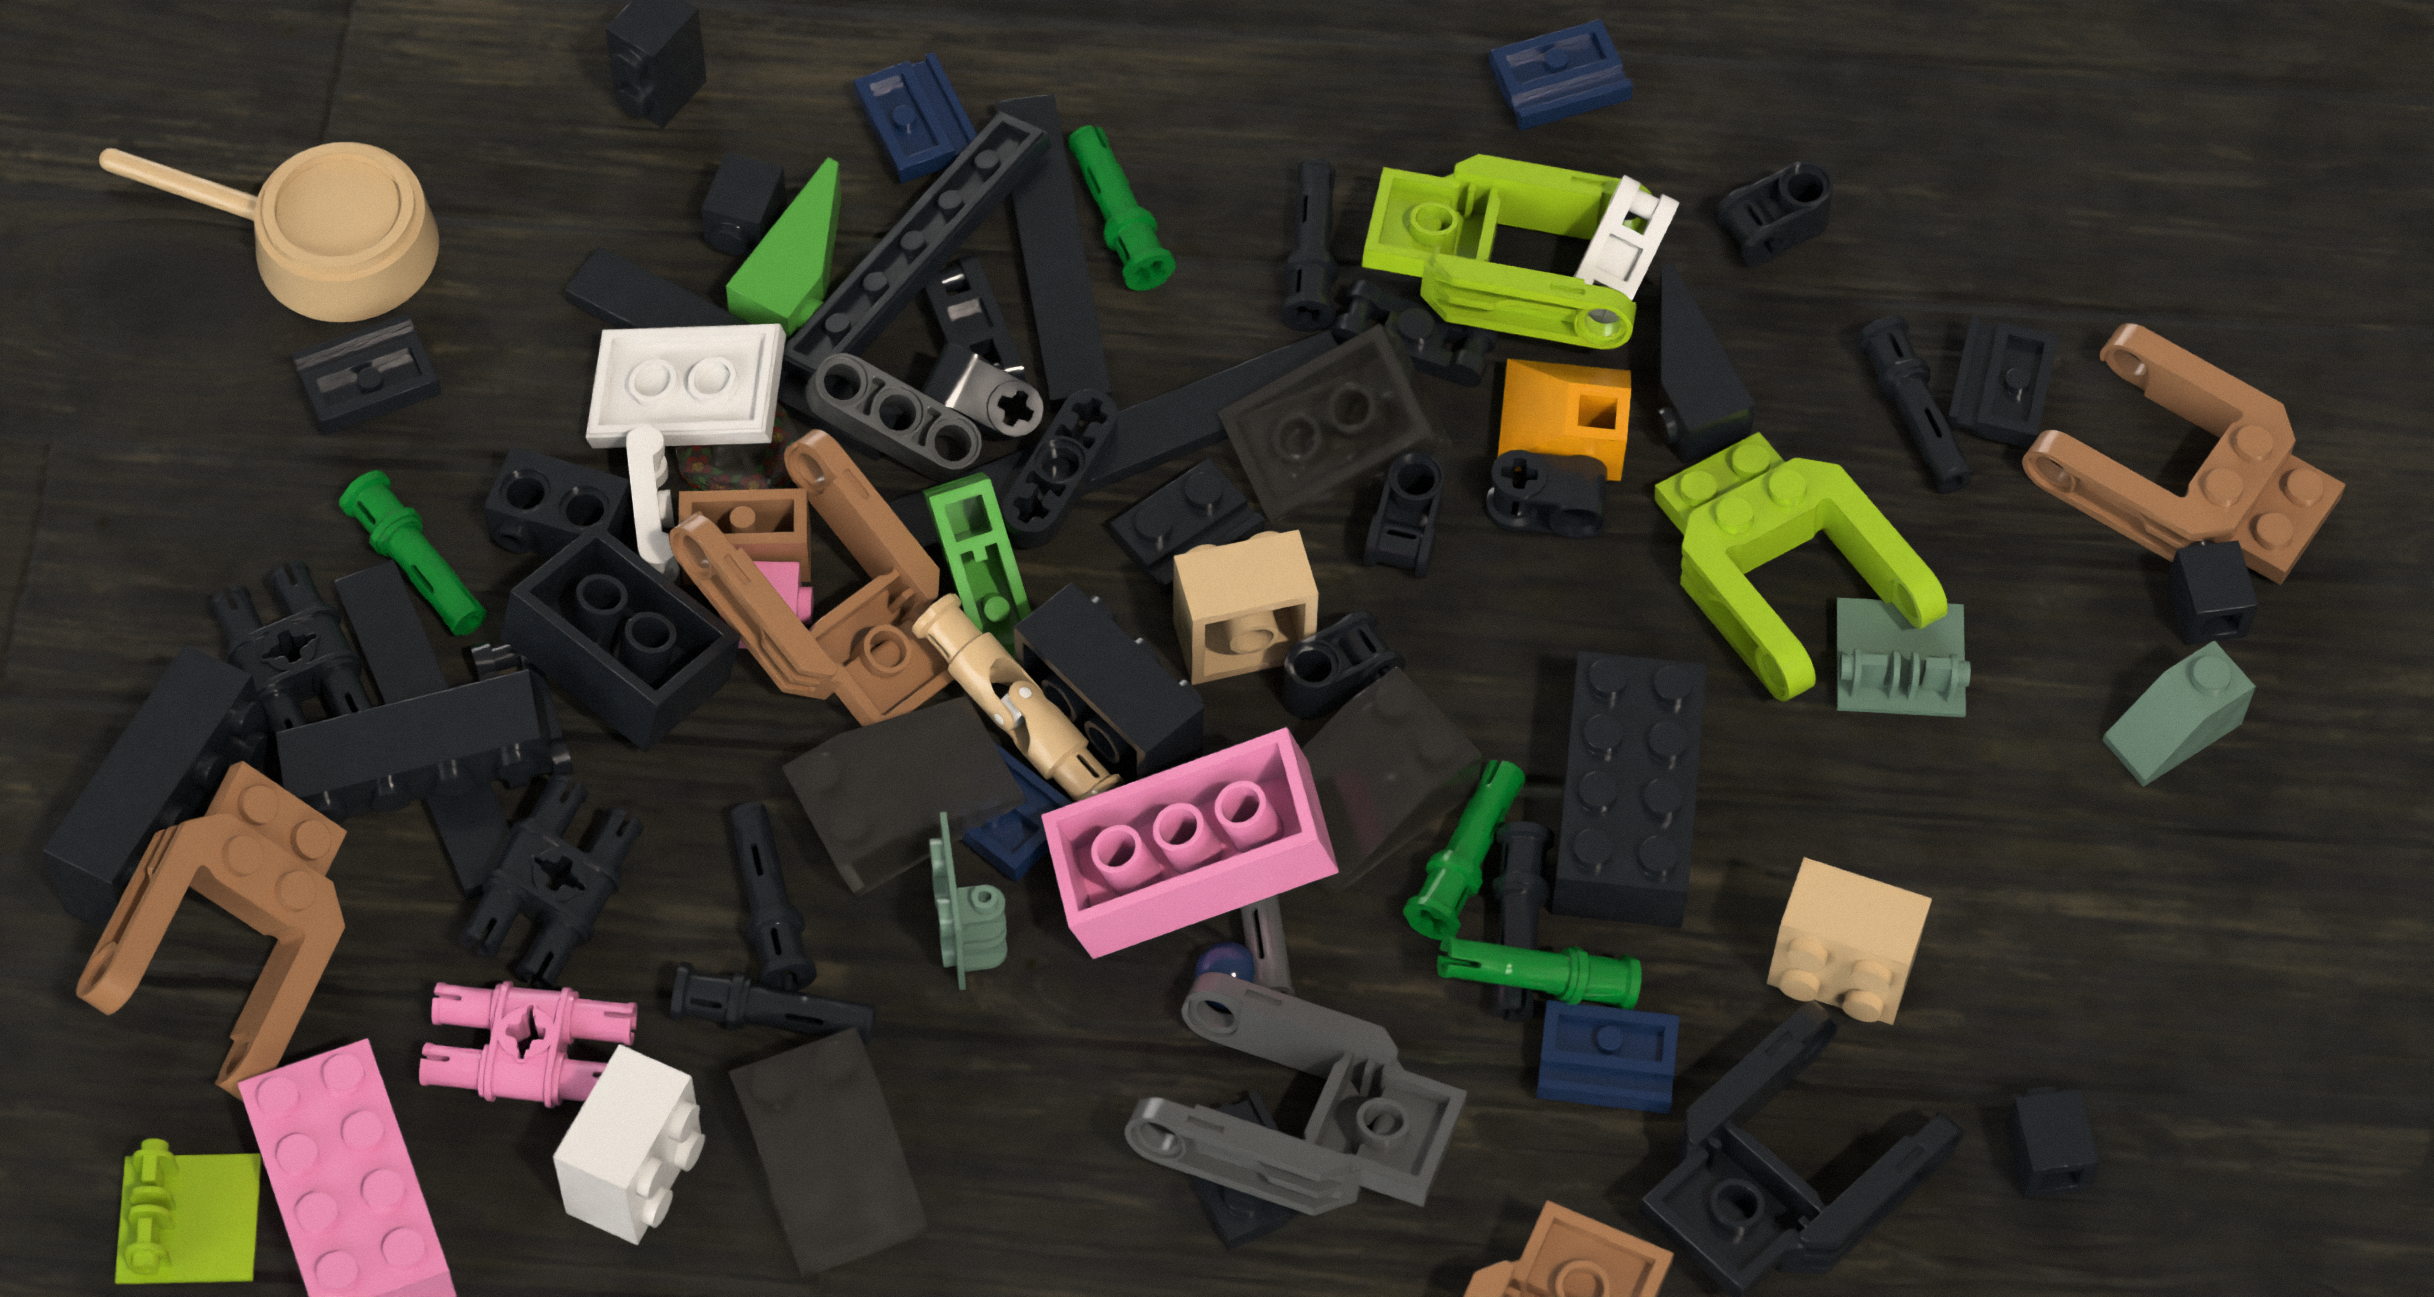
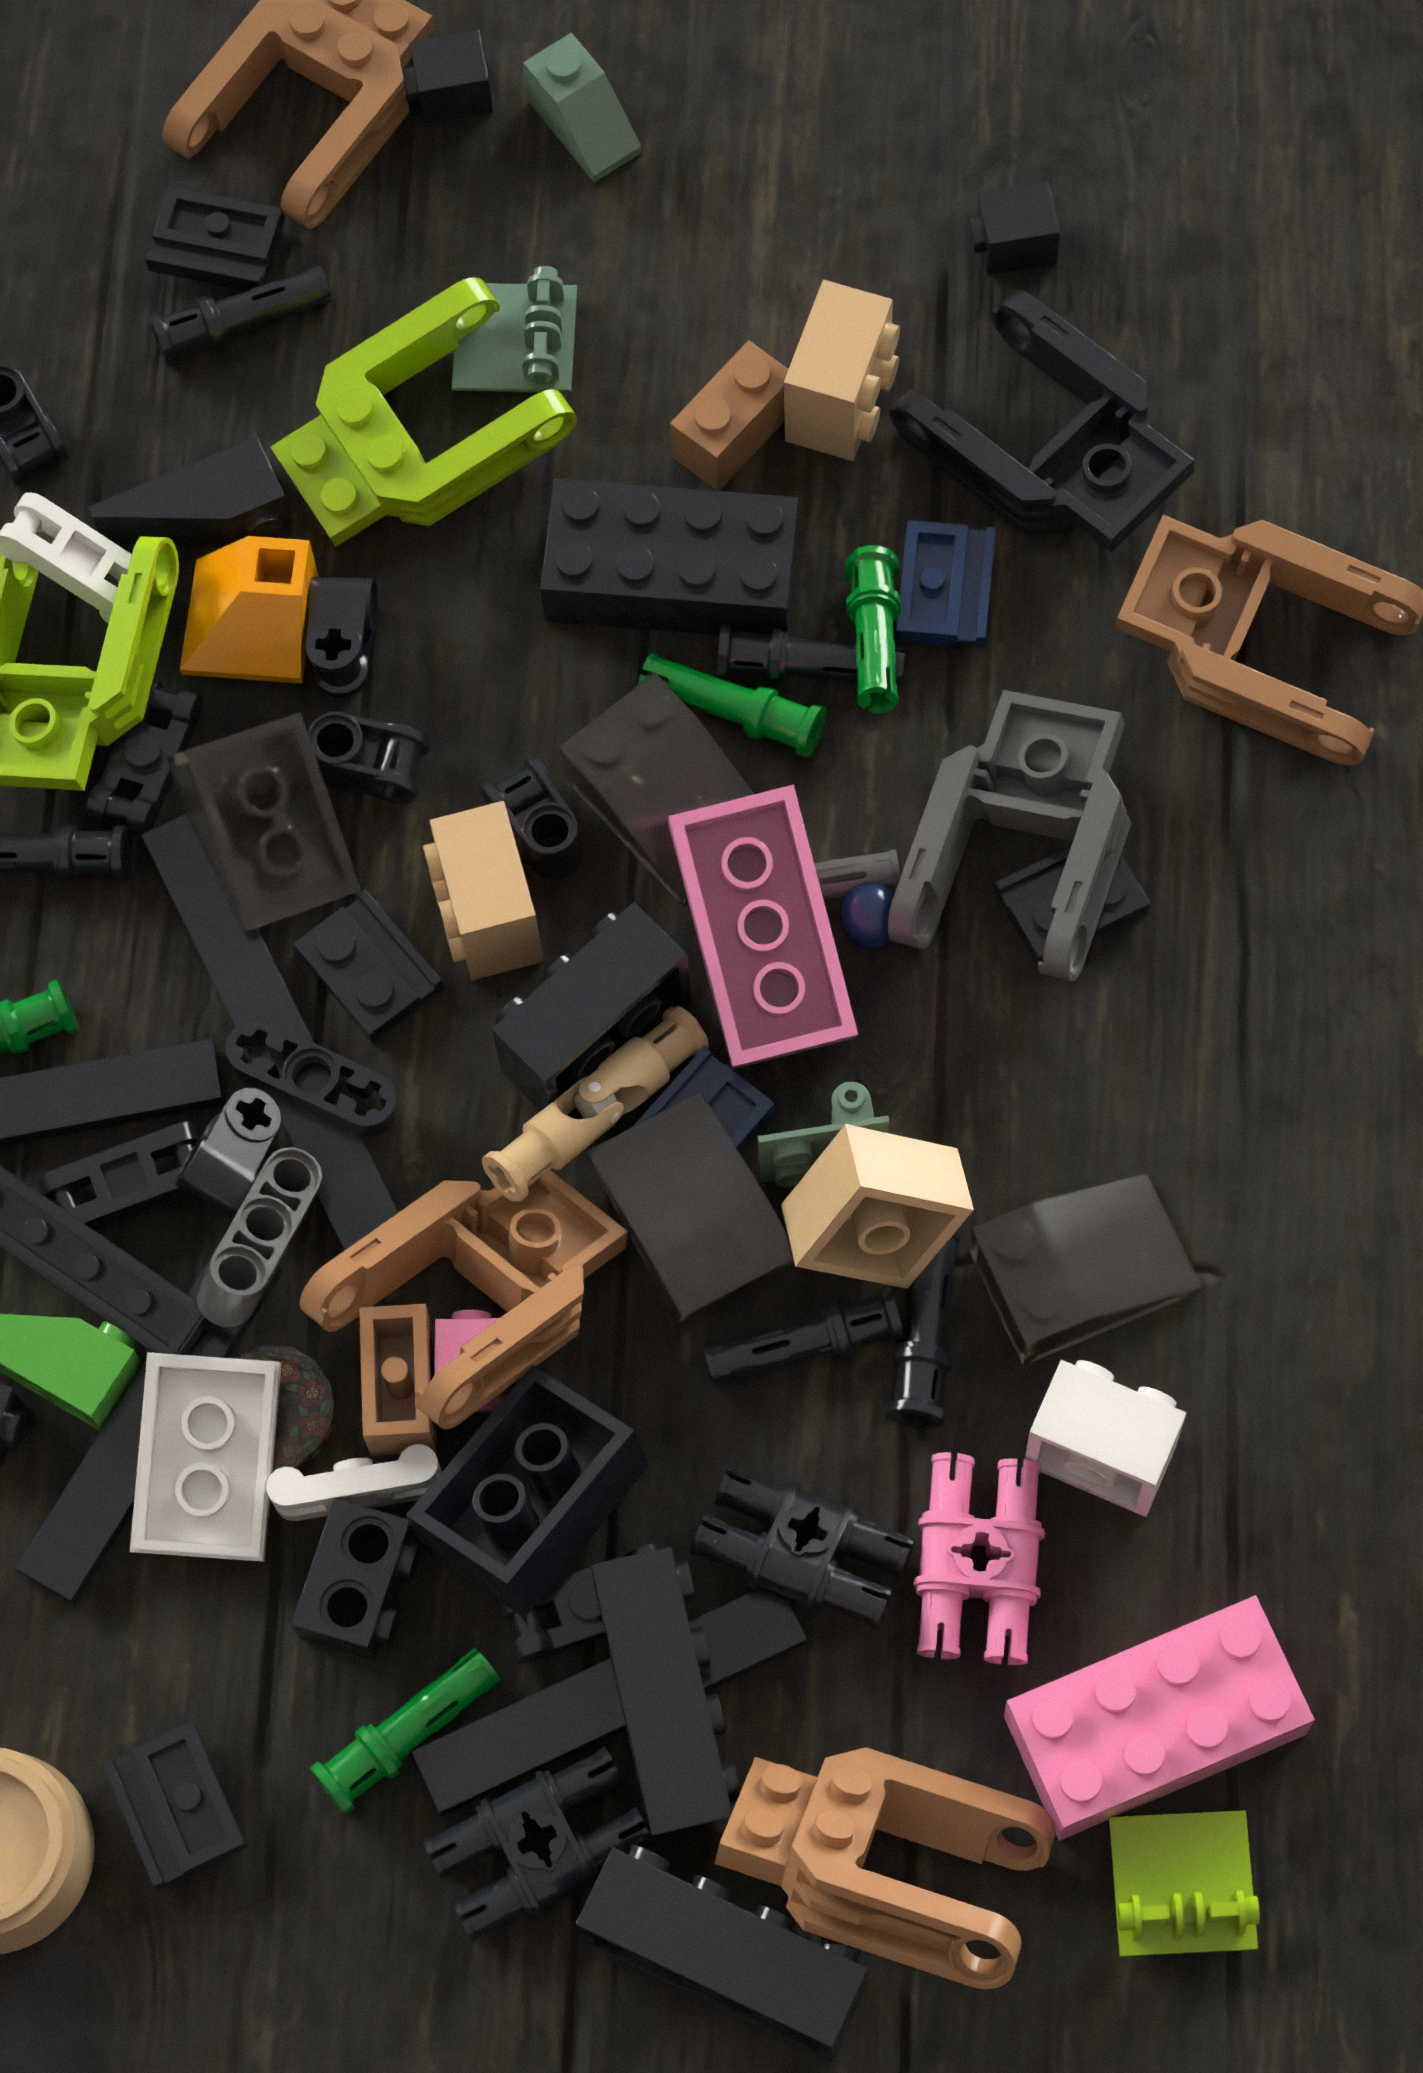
camera: 85 degrees left, 10 degrees up
bright green slope [922,472,1032,659] -> none
none -> medium nougat brick [670,340,789,491]
none -> tan brick [781,1124,974,1289]

